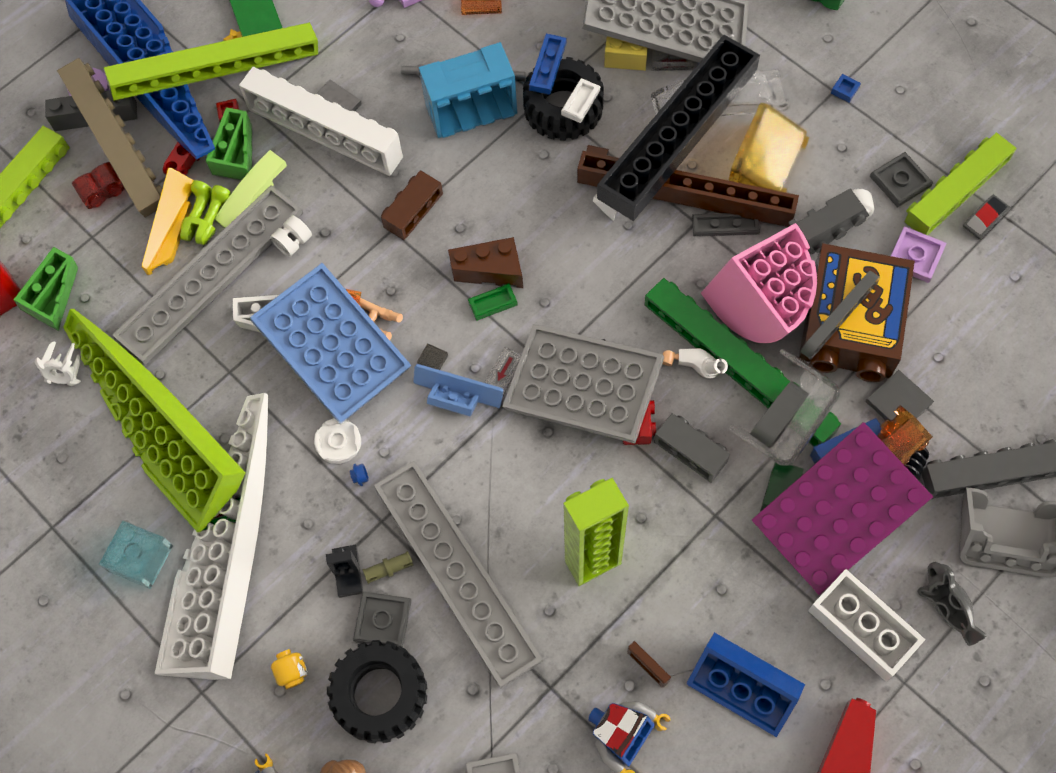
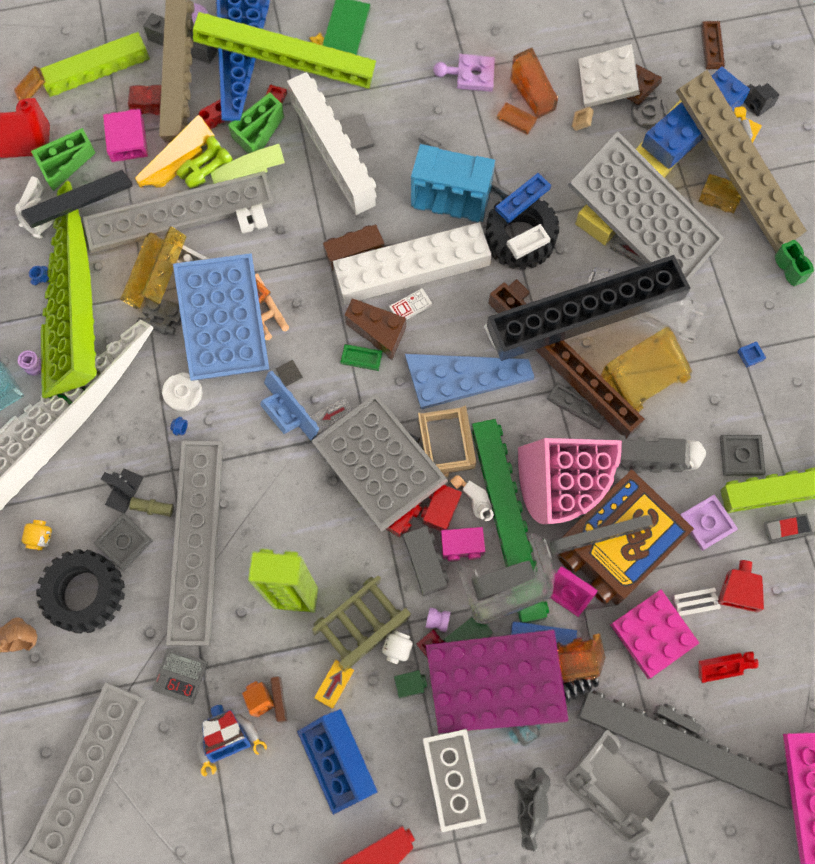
camera: 30 degrees right, 5 degrees up
none -> lavender wheel [17,350,41,376]
none -> white tile [19,176,44,207]
none -> black tile [21,170,132,228]
none -> blue plate [29,266,49,286]
none -> dark pink brick [103,109,148,162]
none -> clear yellow fence [120,226,187,309]
none -> dark grey plate [137,295,181,335]
none -> tile [152,649,208,704]
none -> orange slope [242,681,274,717]
none -> olive fence [312,575,411,673]
none -> yellow tile [314,660,355,709]
none -> white brick [333,222,491,305]
none -> white head [382,631,413,664]
none -> white tile [389,289,432,320]
none -> dark green brick [394,670,428,699]
none -> medium blue wing [405,354,535,410]
none -> dark red plate [416,629,444,658]
none -> tan piece [418,405,476,478]
none -> red brick [421,485,462,532]
none -> lavender wheel [425,607,451,633]
none -> dark pink brick [441,527,485,562]
none -> head [508,724,542,747]
none -> dark pink plate [543,566,598,617]
none -> dark pink plate [610,589,699,679]
none -> dark grey plate [653,703,701,735]
none -> white tile [673,588,721,616]
none -> red plate [699,651,759,683]
none -> red torso [718,560,764,613]

